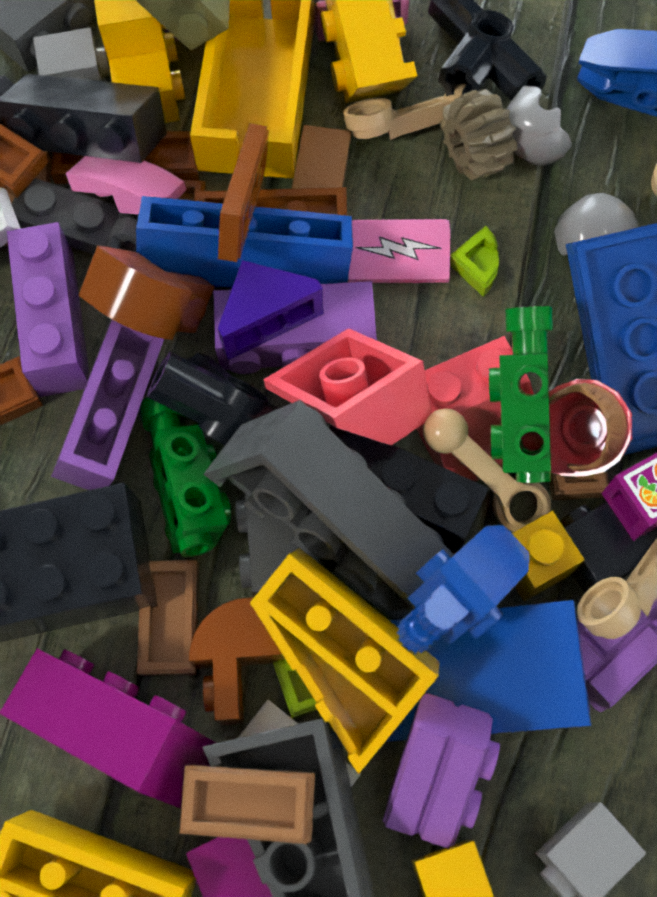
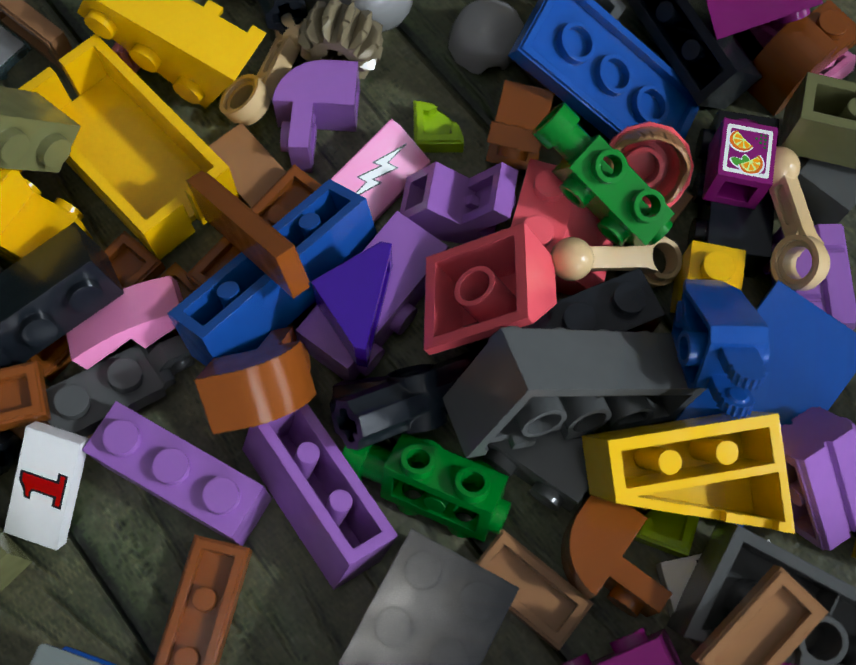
camera: 55 degrees left, 0 degrees up
none -> medium lavender brick [272,60,360,173]
none -> medium lavender brick [400,161,518,244]
none -> dark orange brick [486,80,555,170]

